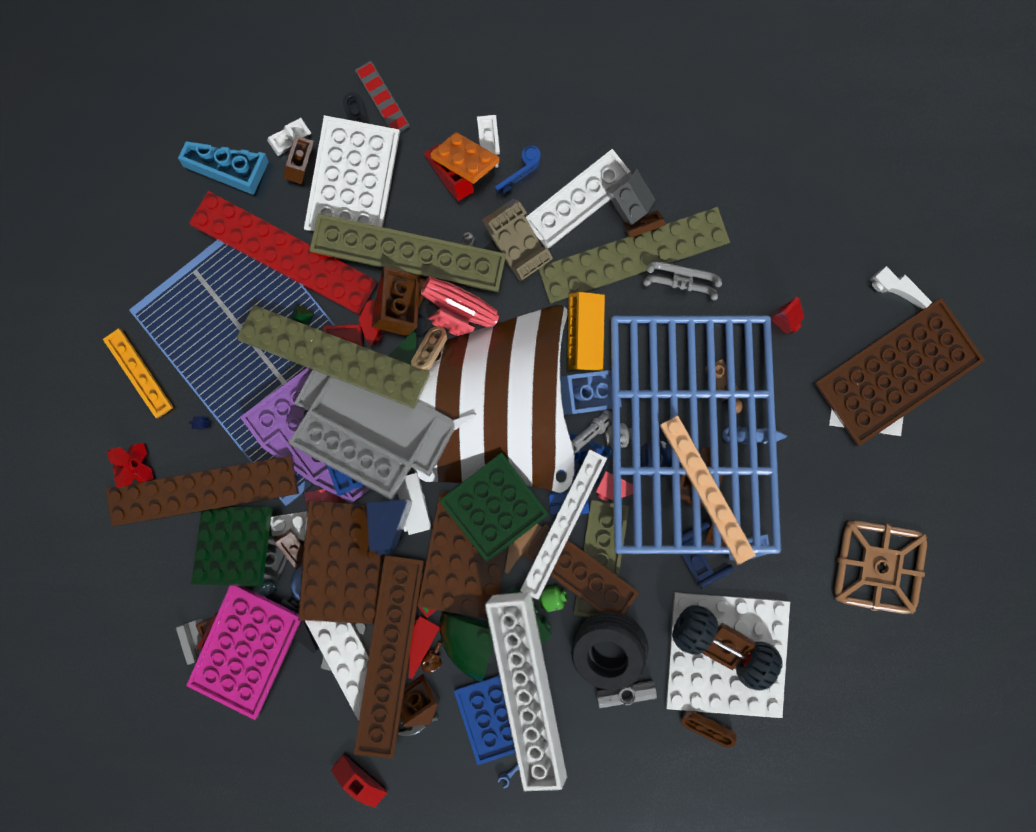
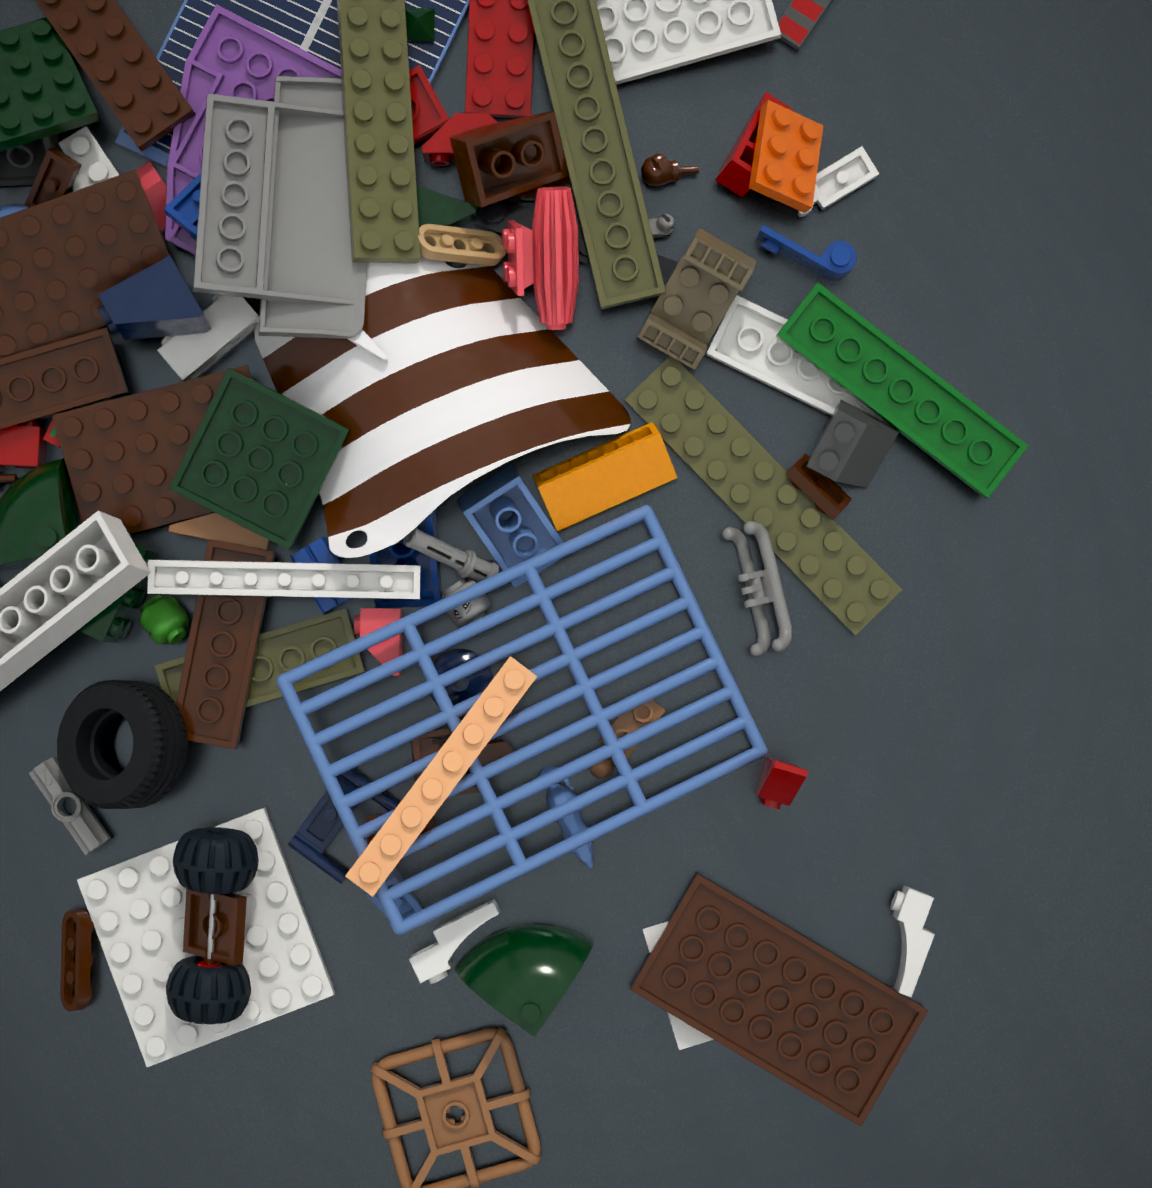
camera: 65 degrees right, 0 degrees up
none -> white slope [409,899,500,984]
none -> dark green brick [454,924,593,1037]
none -> reddish brown piece [641,154,699,186]
none -> green plate [776,282,1029,499]

